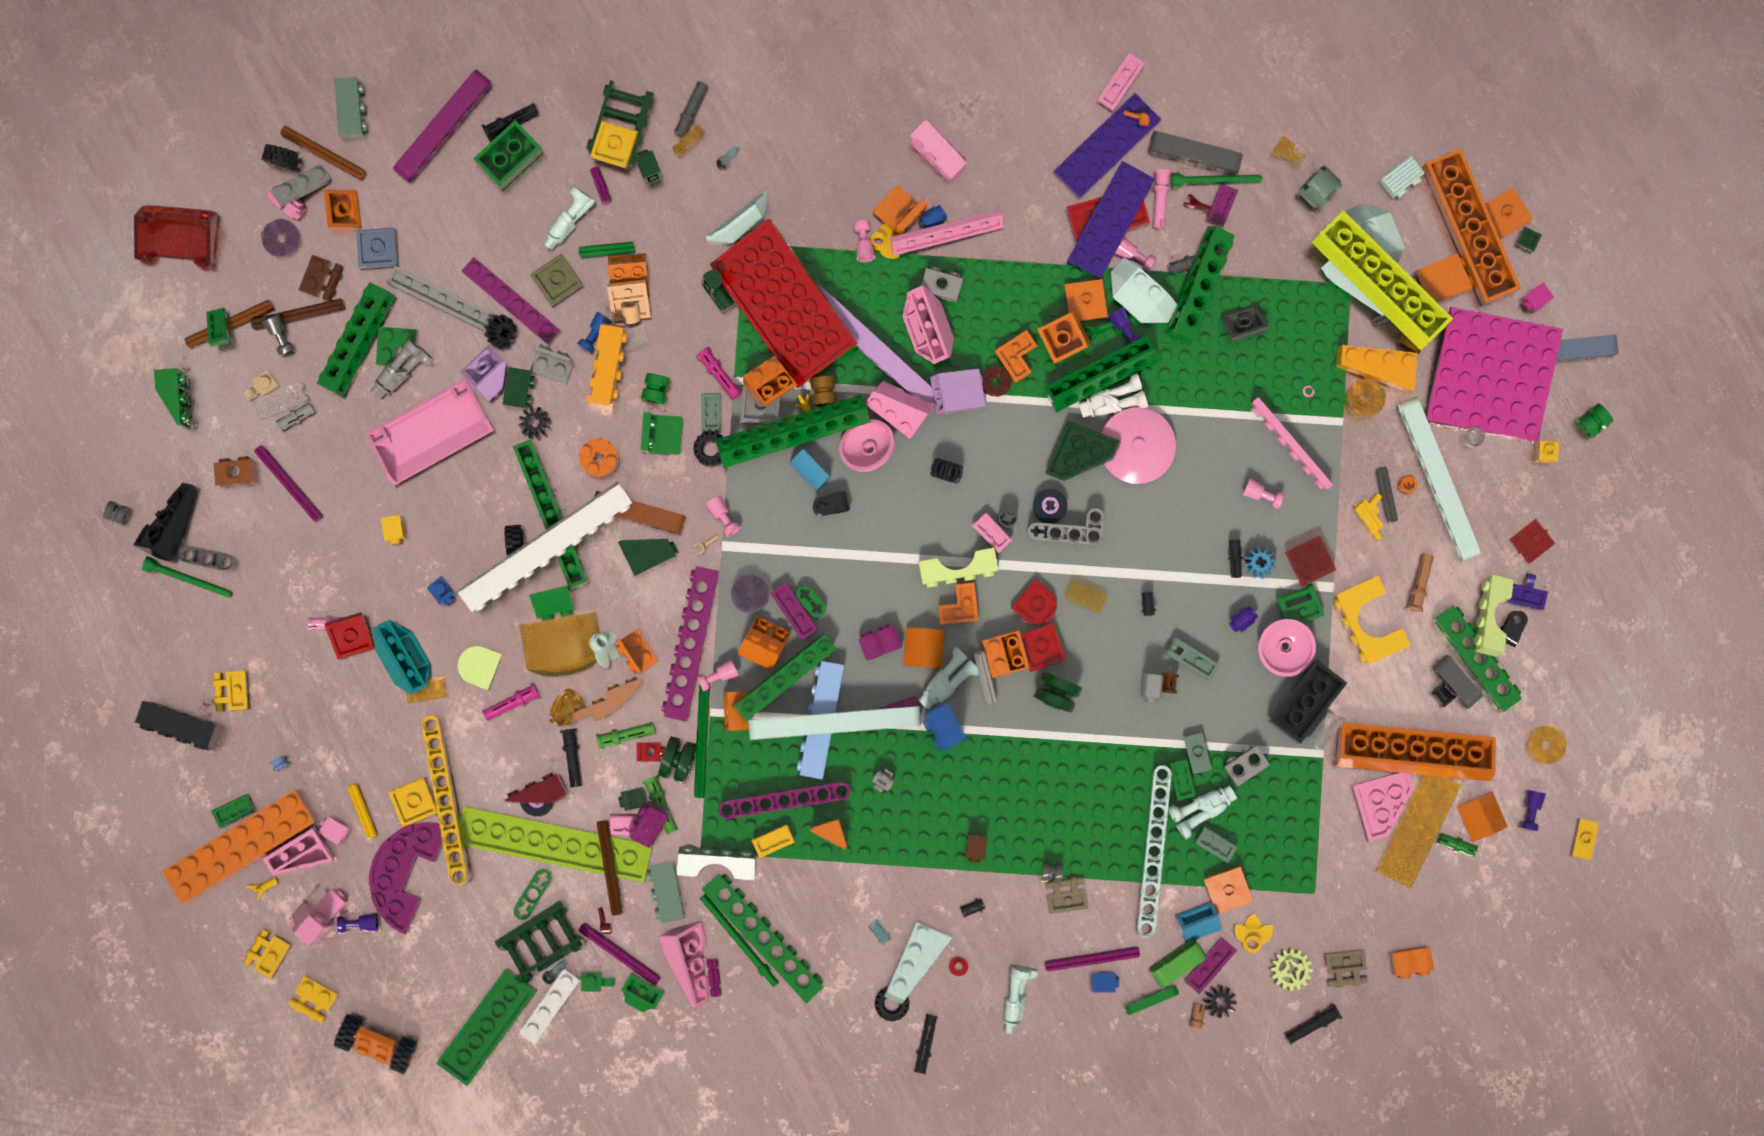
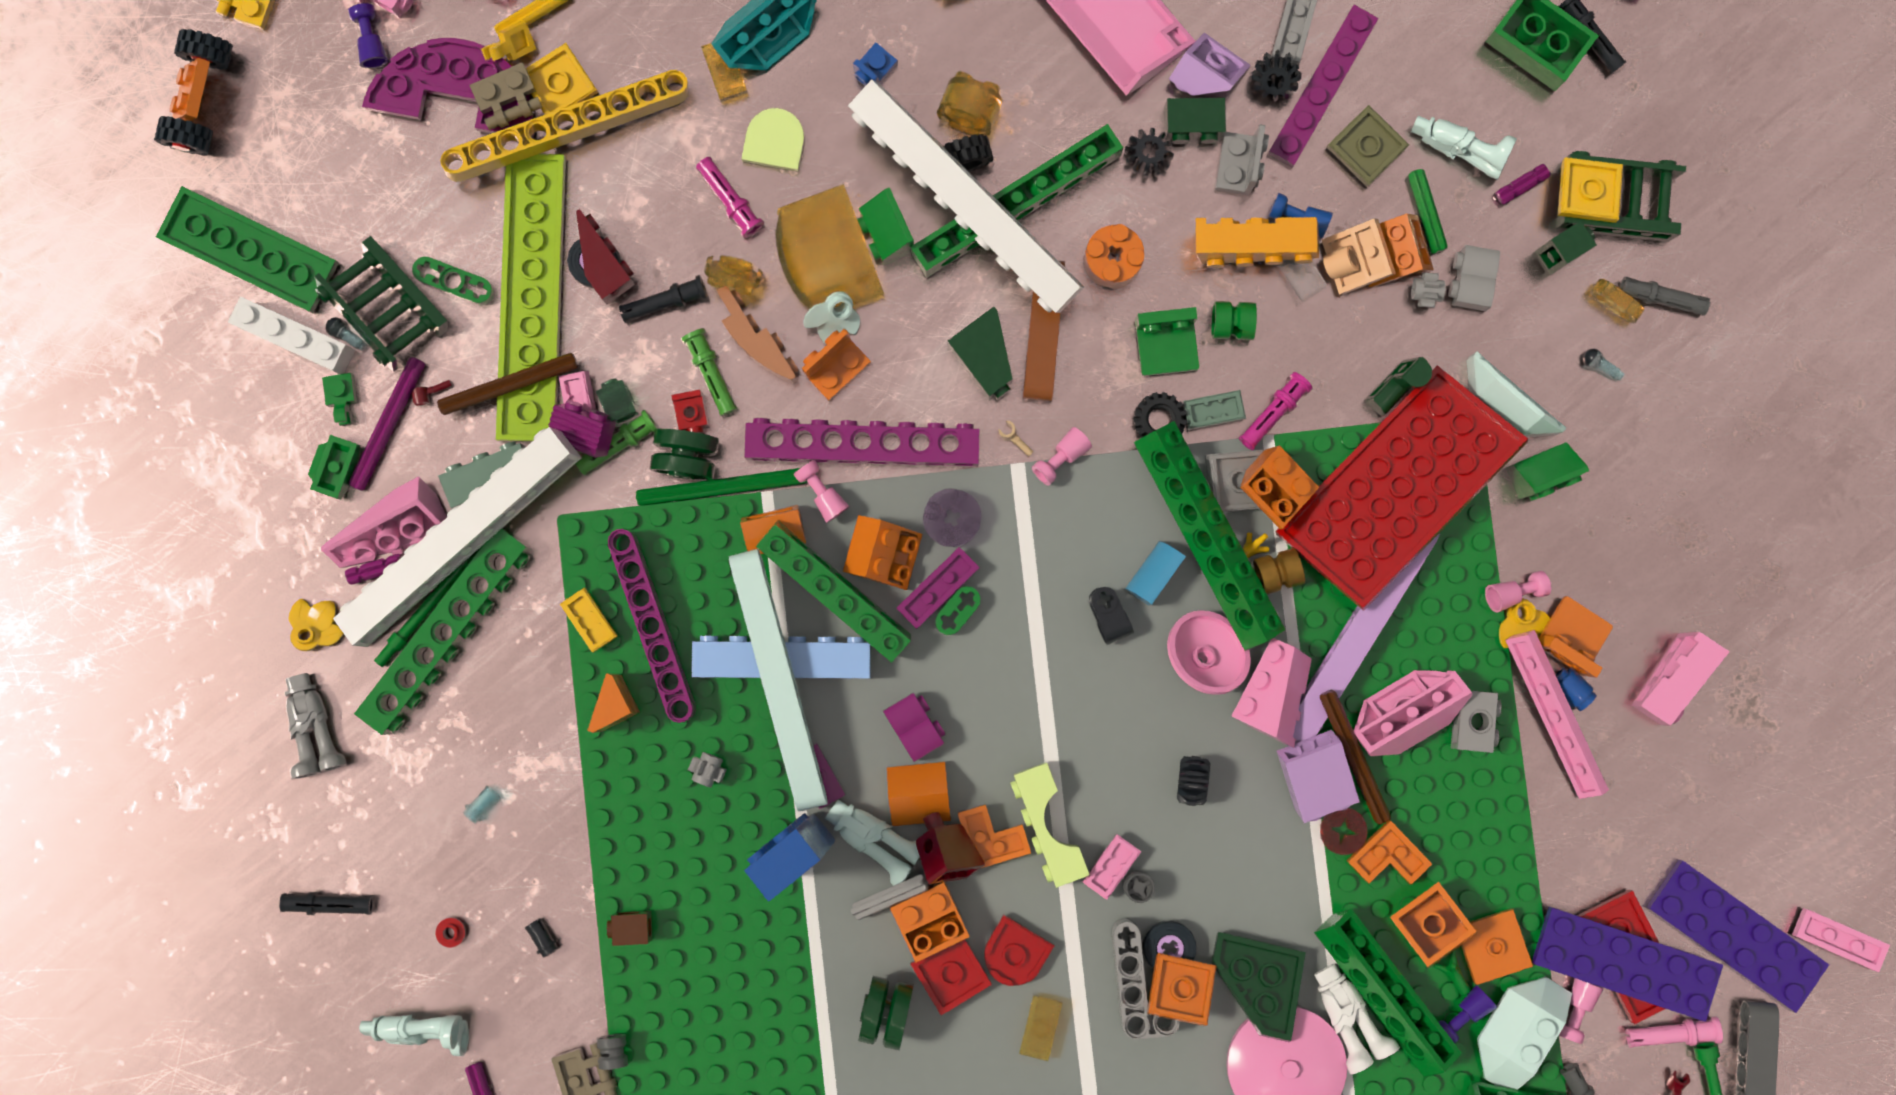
camera: 85 degrees right, 0 degrees up
arch [677,845,756,881] -> none
black tyre [875,986,910,1022] -> none
light aqua wedge [885,922,952,1004] -> none
orange hand [1123,110,1149,126] -> none
none -> light grey piece [285,673,347,780]
none -> yellow plate [289,599,344,652]
none -> white brick [333,427,581,647]
none -> dark tan plate [470,62,542,130]
none -> yellow plate [481,21,536,61]
none -> dark red torso [916,812,985,884]
none -> clear yellow brick [936,71,1003,136]
none -> orange plate [1147,953,1217,1026]
none -> reddish brown axle [1320,690,1391,824]
none -> light grey gear [1411,272,1445,308]
none -> light grey brick [1448,245,1500,311]
none -> green slope [1505,442,1590,501]

